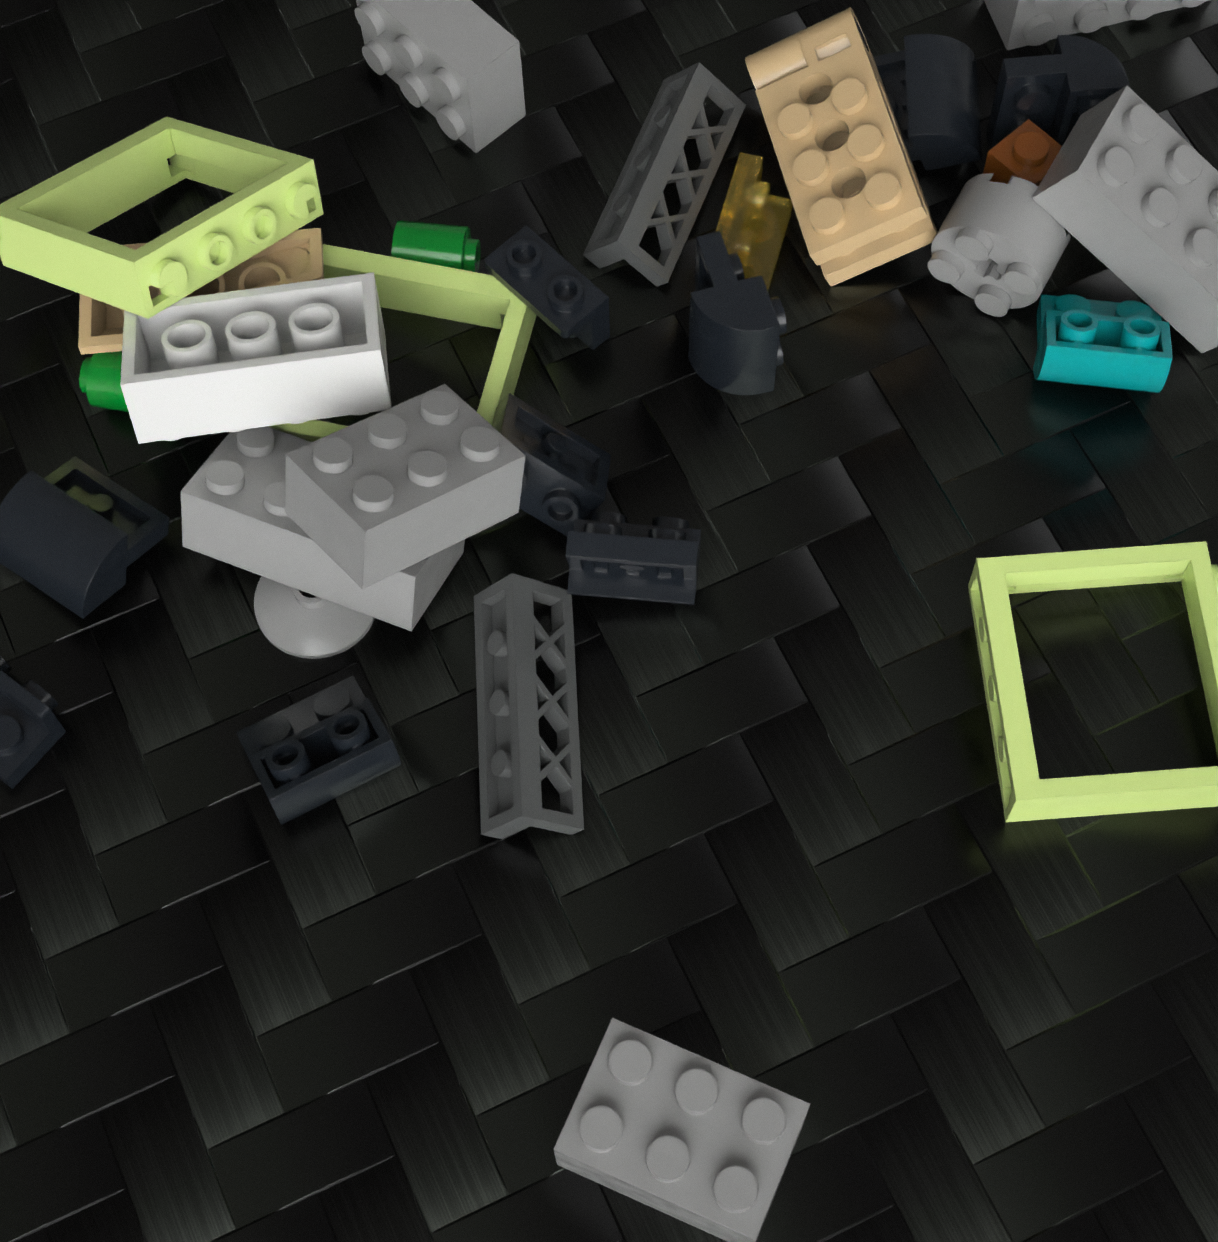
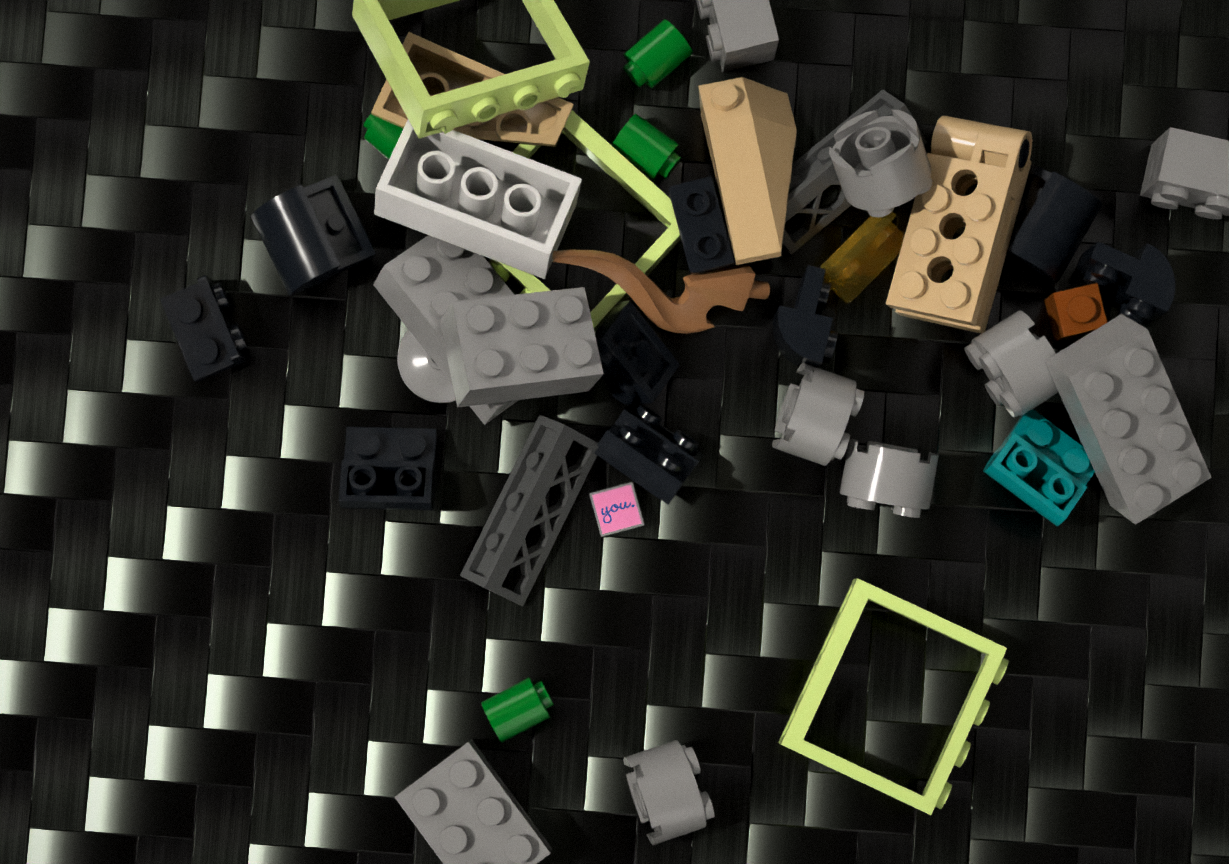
camera: 30 degrees right, 20 degrees up
none -> green brick [481,677,554,742]
none -> medium nougat piece [552,249,770,334]
none -> bright pink tile [589,482,644,537]
none -> green brick [623,19,693,88]
none -> light grey brick [623,740,715,845]
none -> tan wedge [698,77,797,265]
none -> light grey brick [772,363,865,466]
none -> light grey brick [829,109,933,218]
none -> light grey brick [840,439,939,518]

